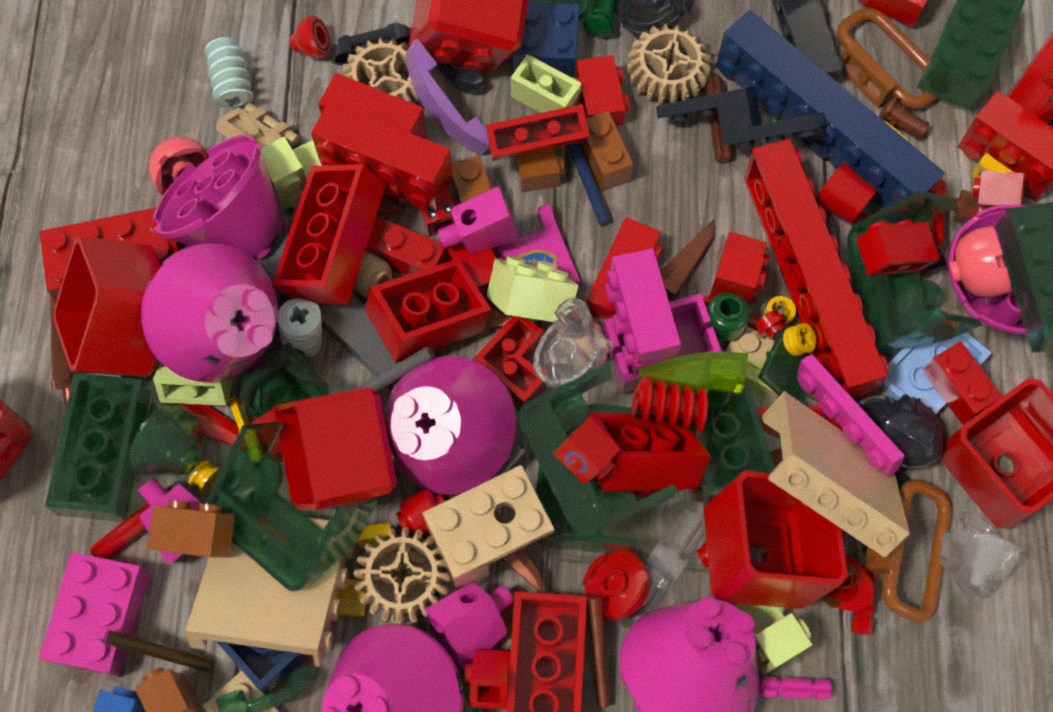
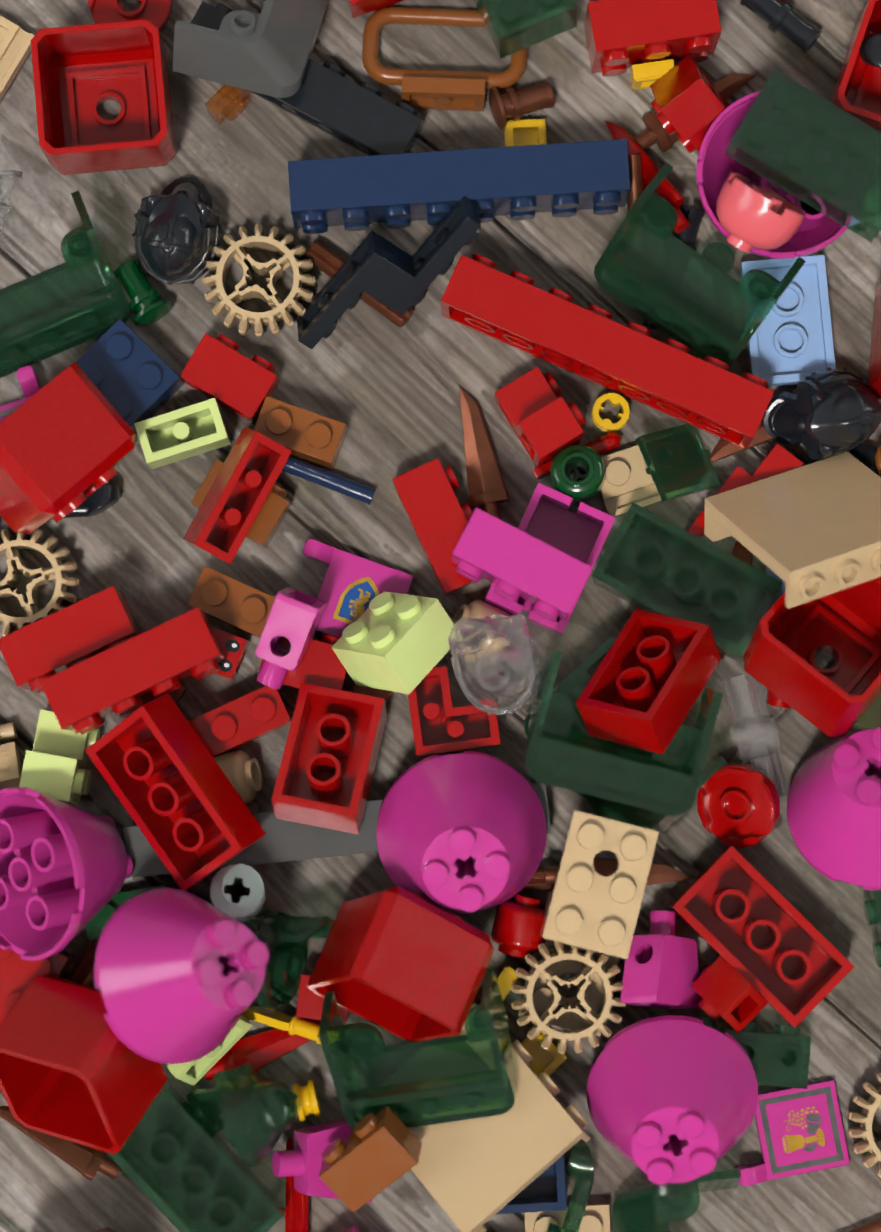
camera: 50 degrees left, 15 degrees up
dark grey bar [354,346,435,392] -> none
medium lavender slope [406,39,489,155] -> none
red brick [553,417,621,484] -> none
copper bar [587,597,612,707] -> none
red piece [631,376,709,433] -> none
clear neon green slope [638,352,748,394] -> none
red plate [755,309,787,339] -> none
yellow bush [783,323,816,356] -> none
dark pink plate [797,354,904,478] -> none
red hat [815,162,877,230] -> none
red brick [856,219,940,276] -> none
red brick [922,341,1003,425] -> none

